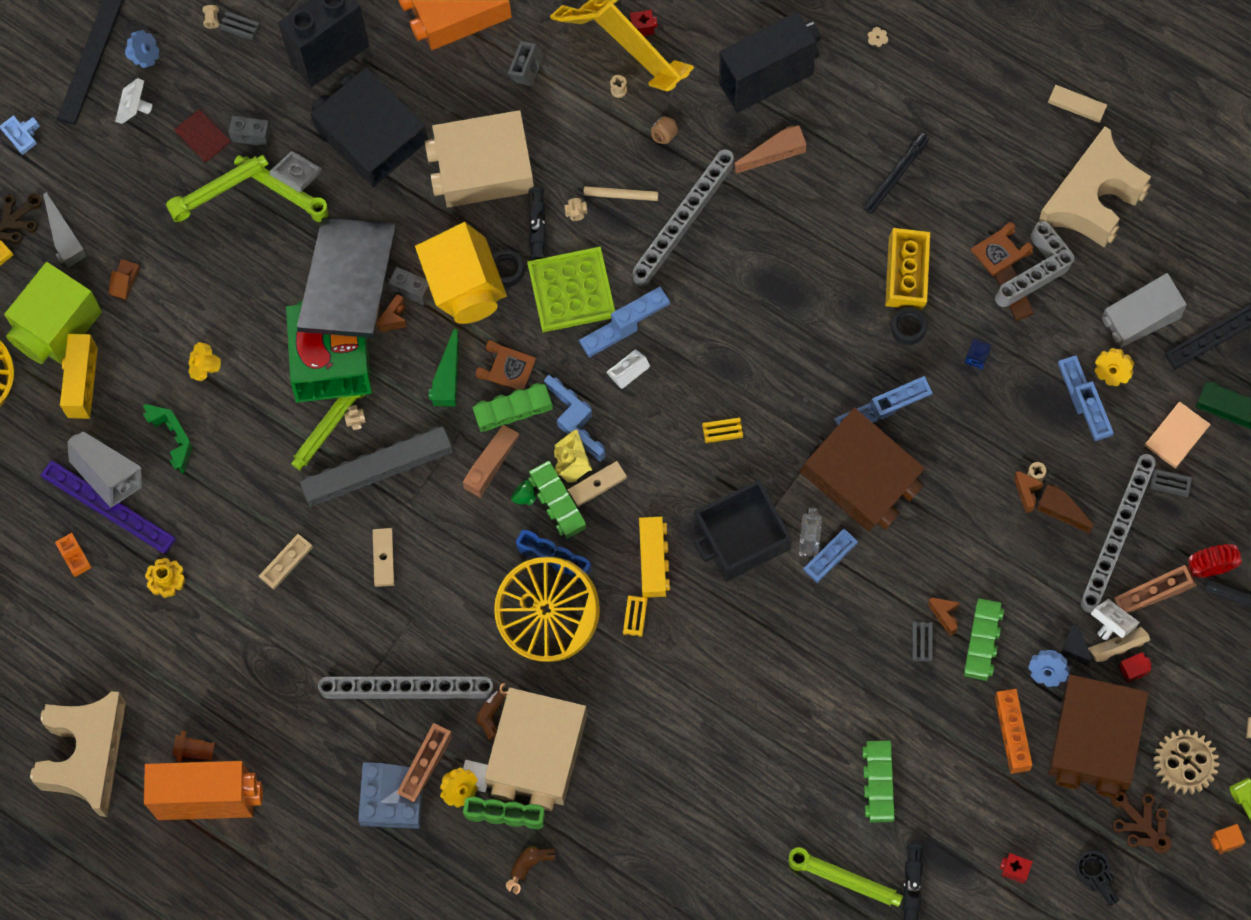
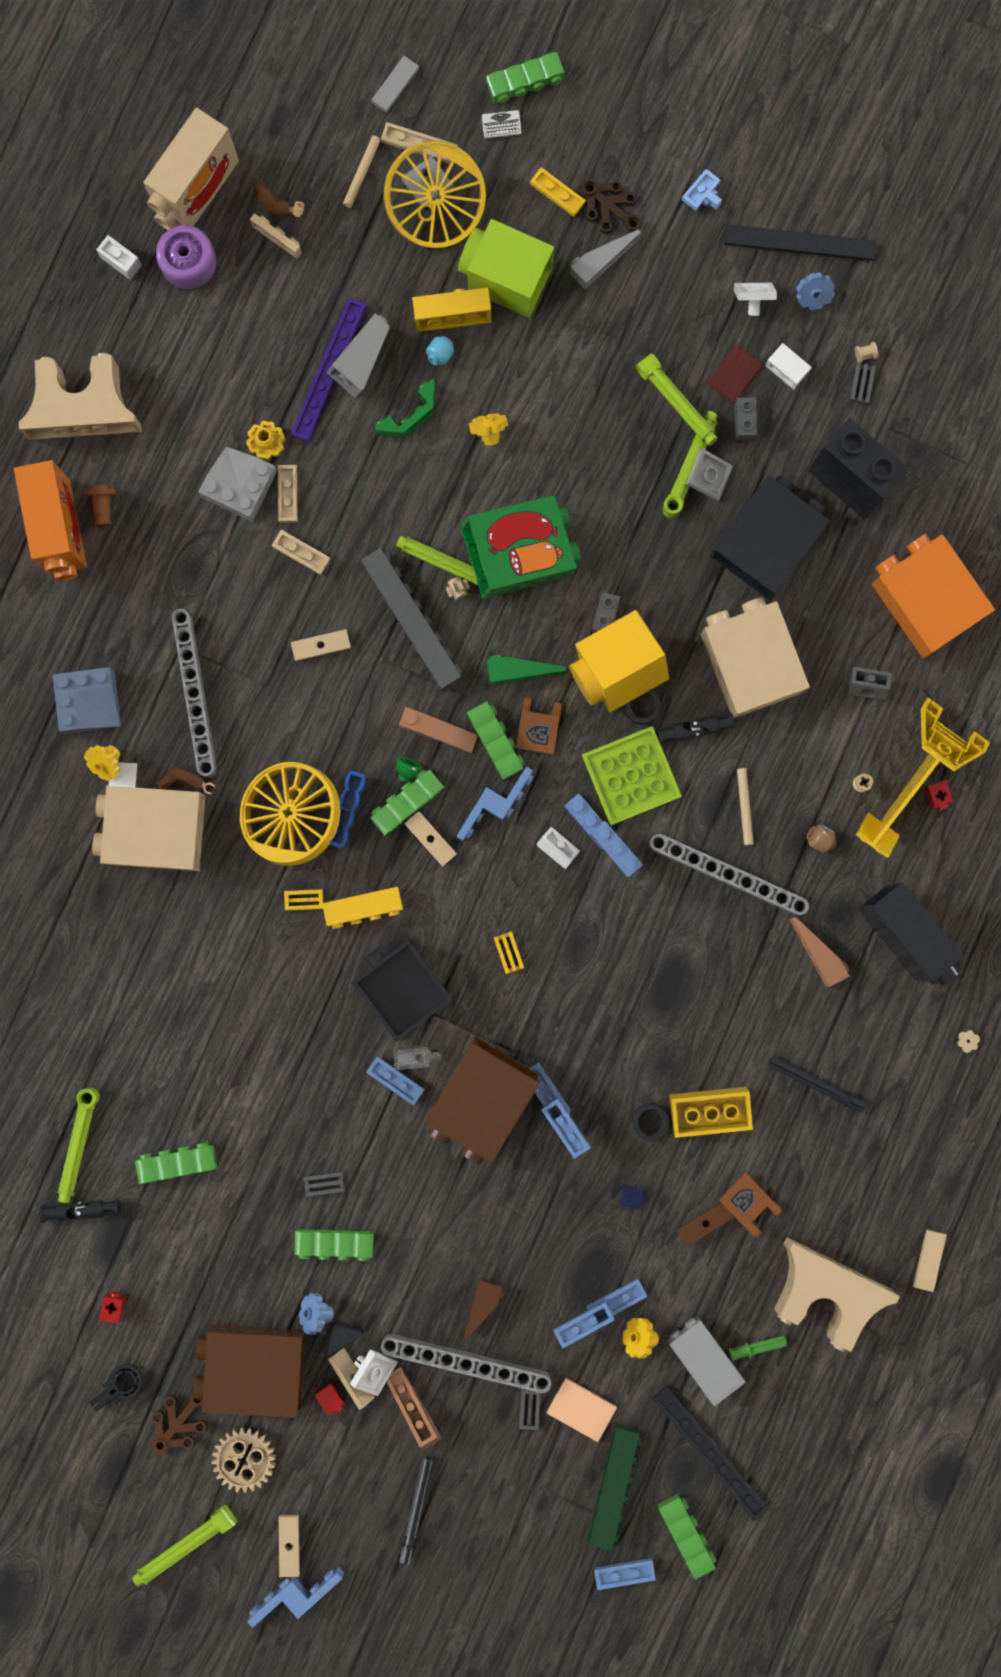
camera: 75 degrees right, 15 degrees up
orange slope [55,533,92,577] -> none
dark orange slope [108,260,140,300] -> none
tile [297,218,396,338] -> none
dark orange slope [376,294,407,332] -> none
nougat slope [397,723,452,803] -> none
bright green brick [463,797,546,829] -> none
reddish brown arm [506,846,555,894] -> none
light yellow slope [554,430,592,483] -> none
tan gear [564,198,587,221] -> none
dark orange slope [928,598,960,636] -> none
light grey beam [995,221,1074,307] -> none
orange brick [995,689,1032,774] -> none
dark orange slope [1014,471,1043,513] -> none
tan bush [1027,462,1046,482] -> none
red gear [1188,544,1242,578] -> none
orange brick [1211,824,1245,854] -> none
none -> light grey slope [198,447,277,522]
none -> tan tile [278,465,298,523]
none -> medium azure head [426,336,454,365]
none -> bright green axle [728,1336,787,1361]
none -> white panel [765,343,811,390]

